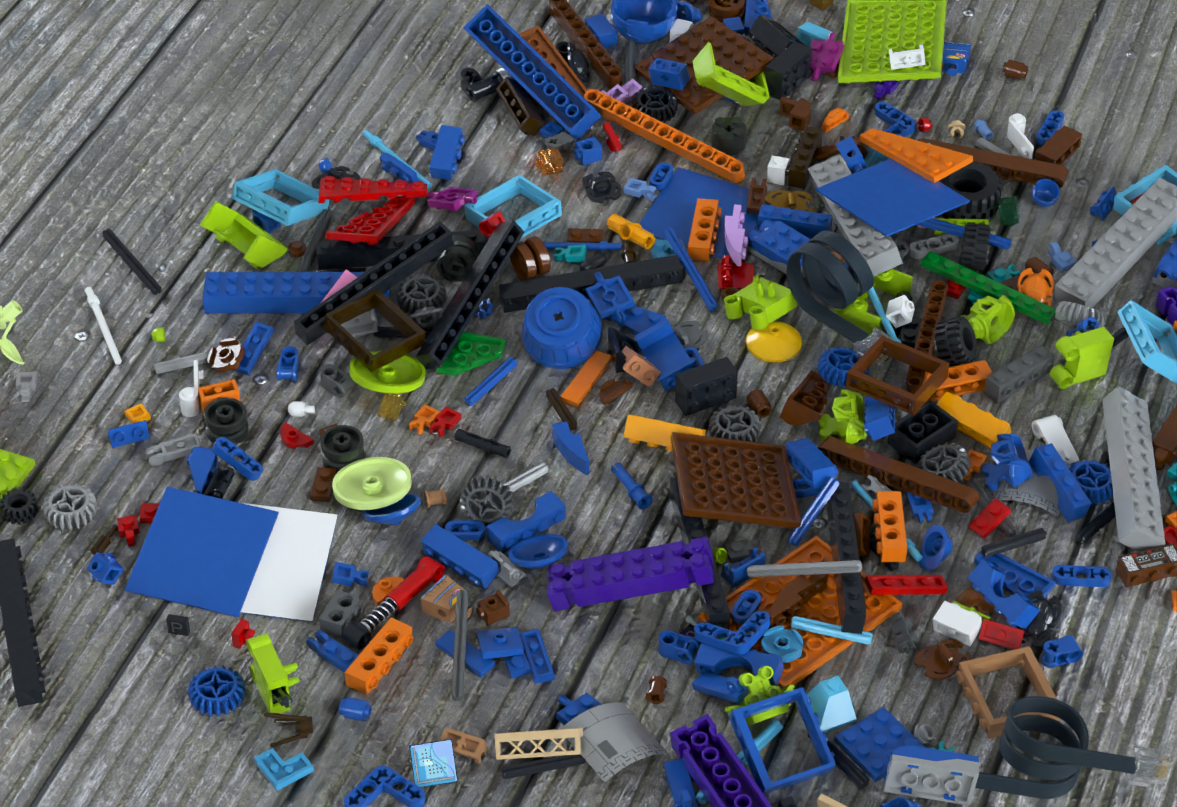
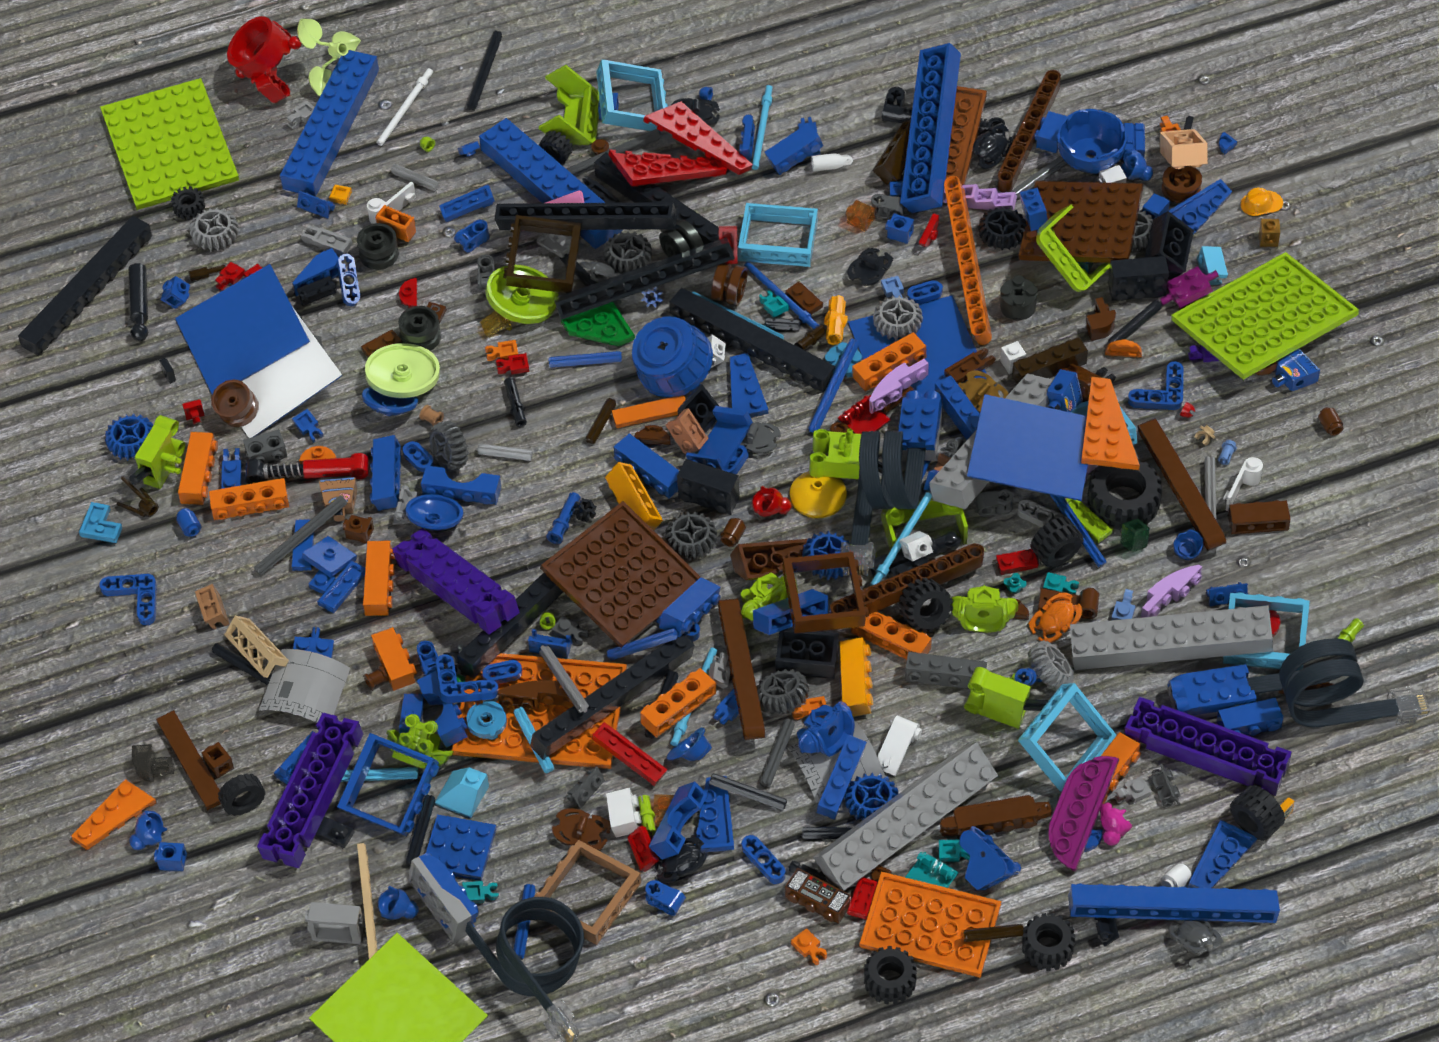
camera: 50 degrees right, 10 degrees up
reddish brown plate [207,338,245,373] -> none
white cylinder [288,401,315,417] -> none
piece [409,739,458,788] -> none
magenta plate [427,187,478,211] -> none
blue slope [552,422,589,475] -> none
blue plate [586,272,635,322] -> none
reddish brown plate [854,512,870,558] -> none
white hinge [889,44,925,70] -> none
light grey plate [914,723,934,744] -> none
green plate [920,251,1056,325] -> none
red plate [968,498,1011,539] -> none
blue beam [1036,110,1064,146] -> none
none -> black piece [128,263,149,341]
none -> orange brick [178,432,218,505]
none -> reddish brown wheel [211,379,259,427]
none -> blue brick [280,50,379,197]
none -> orange brick [363,541,395,616]
none -> orange brick [371,627,417,691]
none -> blue plate [457,141,480,156]
none -> blue axle [514,884,536,959]
none -> black tyre [539,131,573,164]
none -> black gear [572,498,597,523]
none -> blue brick [614,433,679,499]
none -> red piece [751,486,792,517]
none -> black axle [789,860,827,882]
none -> white piece [811,153,853,172]
none -> light grey gear [873,295,923,340]
none -> black axle [1108,300,1162,345]
none -> lavender slope [1141,565,1202,618]

